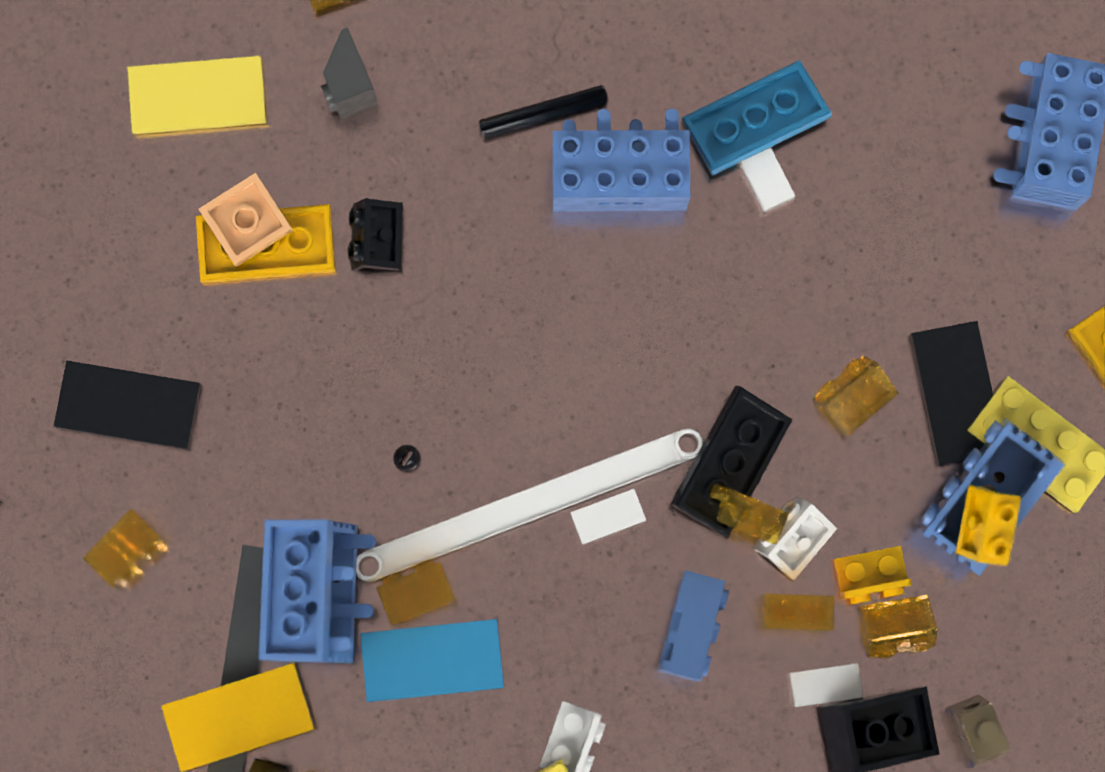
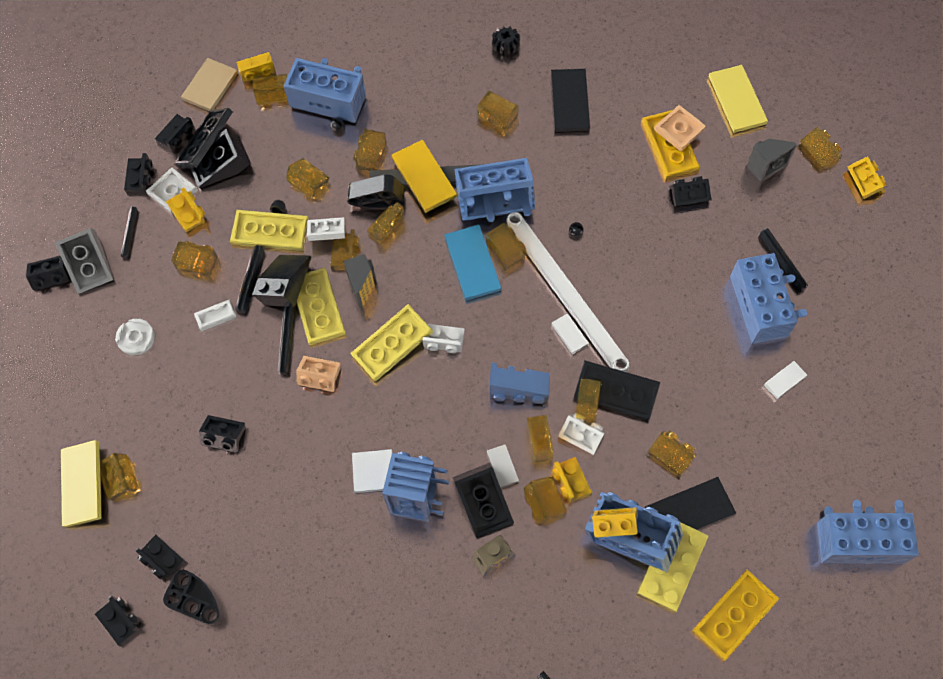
camera: 85 degrees right, 15 degrees down
dark azure tile [681,60,831,176] -> none

